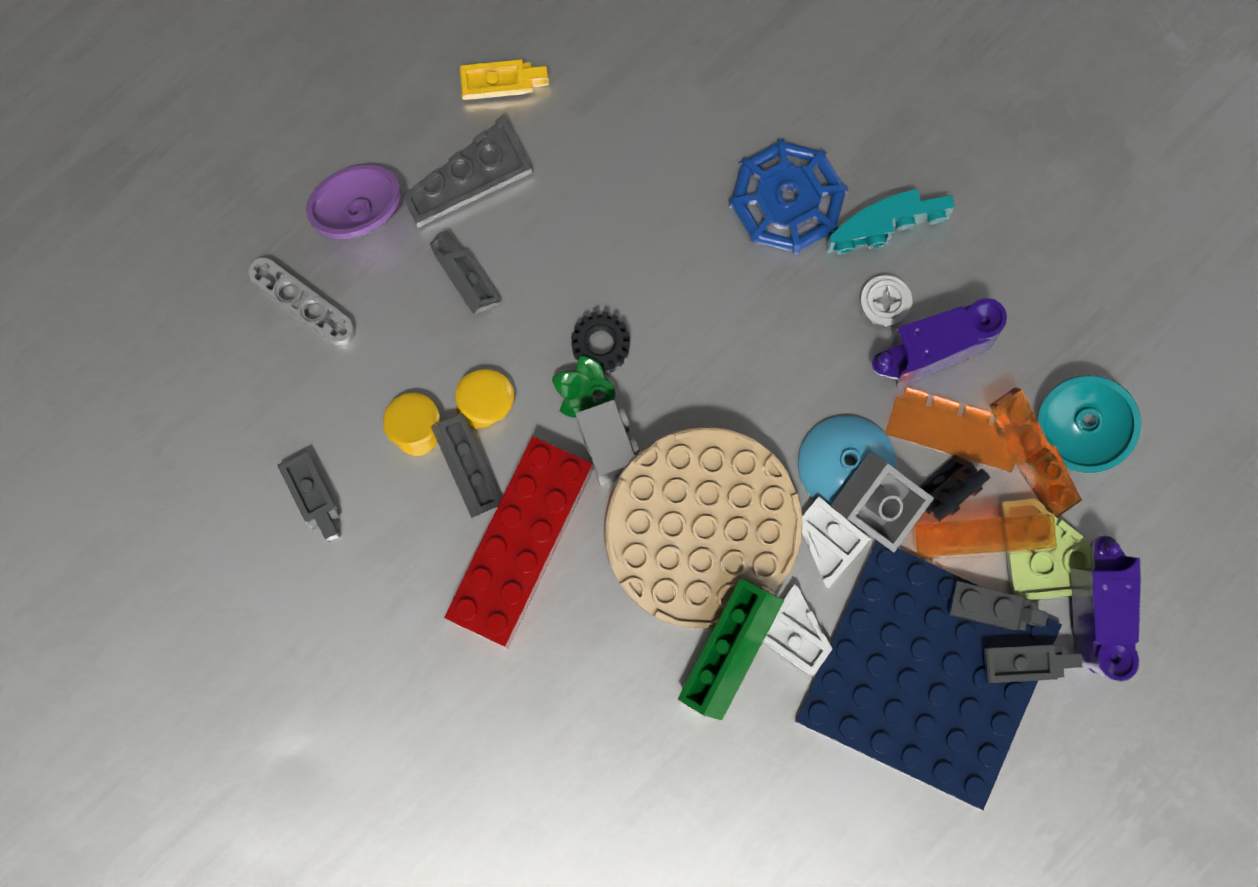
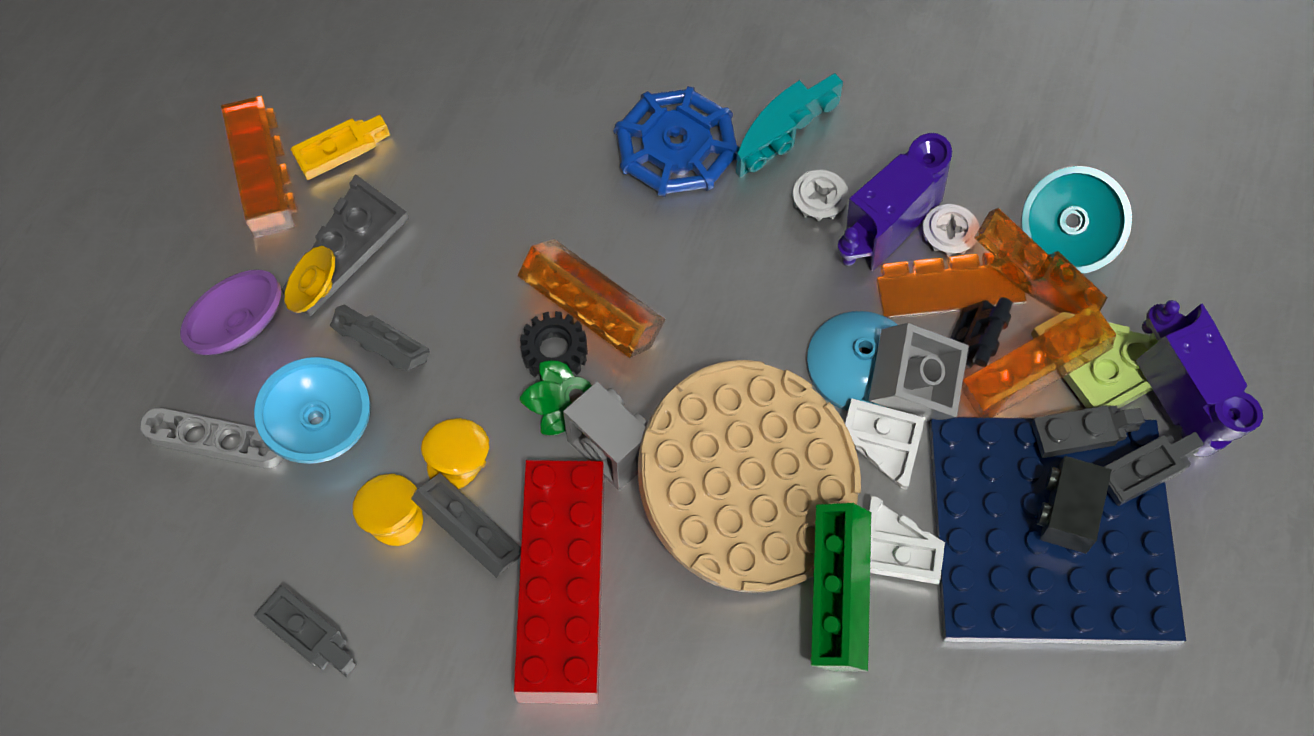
camera: 25 degrees left, 15 degrees down
none -> clear orange brick [221,96,298,238]
none -> medium azure dish [254,357,370,464]
none -> yellow dish [284,246,335,313]
none -> clear orange brick [517,239,666,358]
none -> white gear [922,204,980,257]
none -> pearl dark grey brick [1037,456,1112,554]

